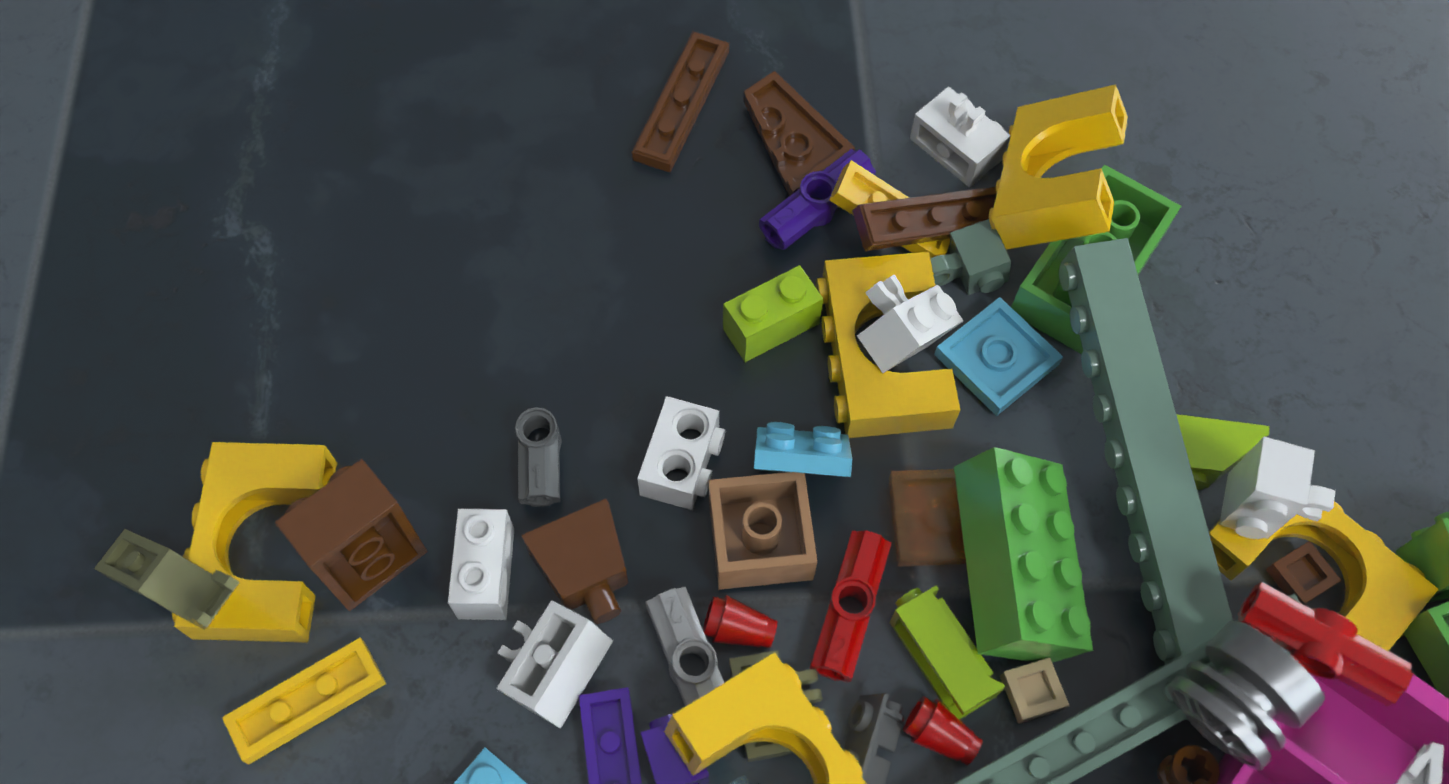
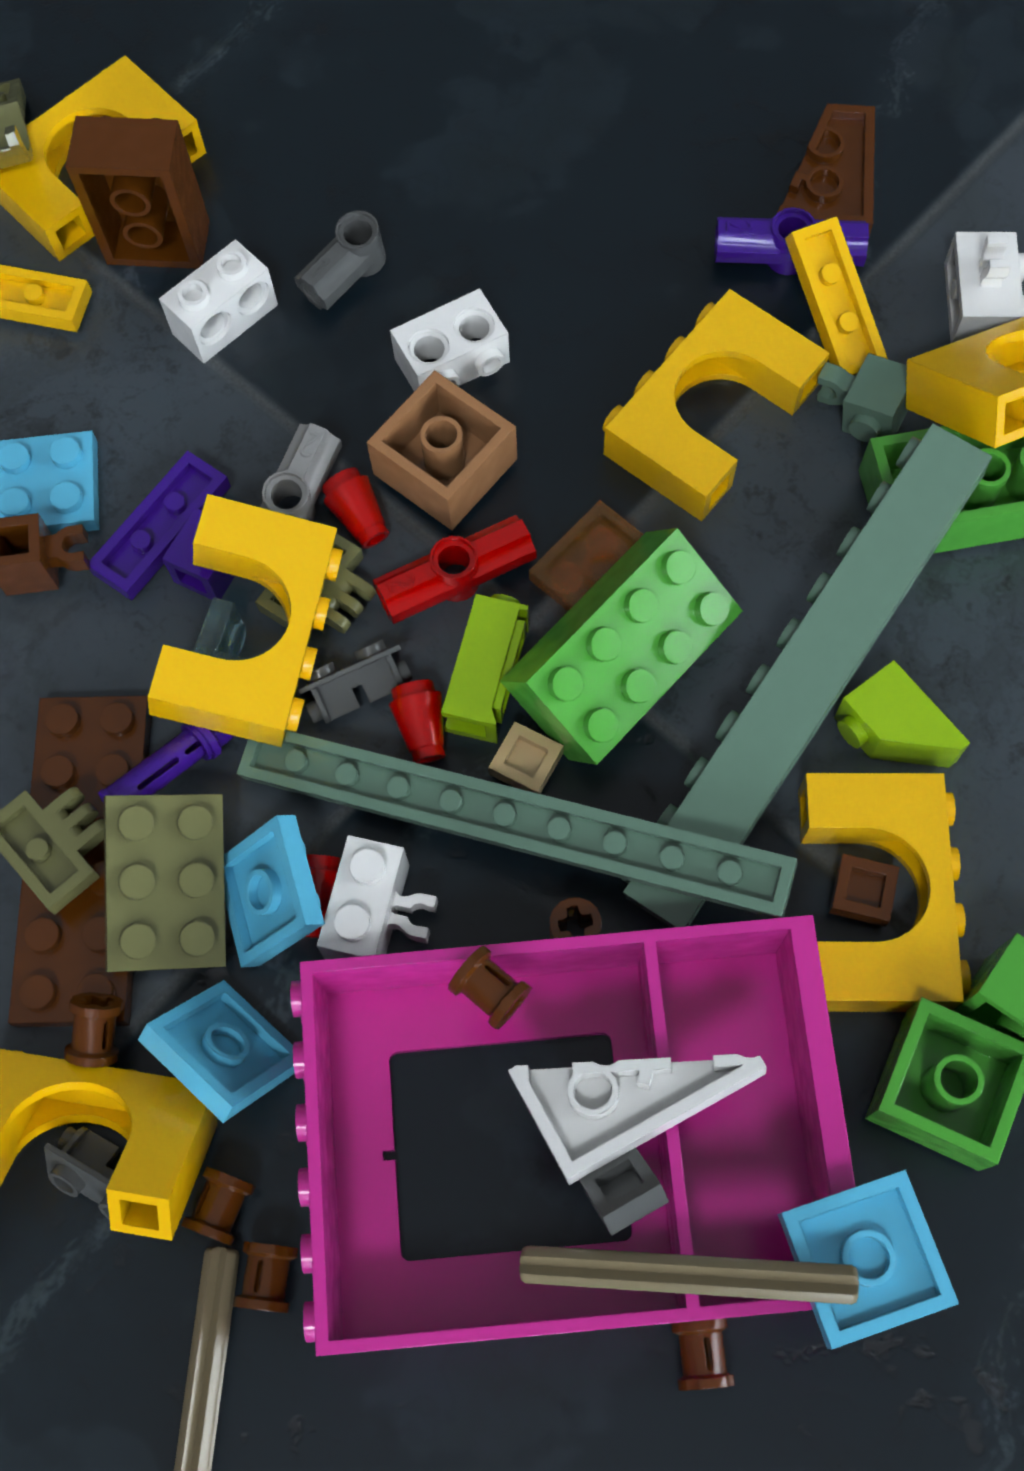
camera: 50 degrees right, 5 degrees up
white brick [496,600,613,729] -> none
reddish brown torso [522,499,628,624] -> none
reddish brown tile [632,32,729,173] -> none
lime brick [723,265,823,362] -> none
medium azure plate [754,422,852,477] -> none
reddish brown tile [852,187,997,251] -> none
white brick [857,275,963,373] -> none
medium azure plate [934,297,1063,416] -> none
flat silver wheel [1168,621,1325,770] -> none
white brick [1219,436,1335,539] -> none
red piece [1238,582,1414,707] -> none

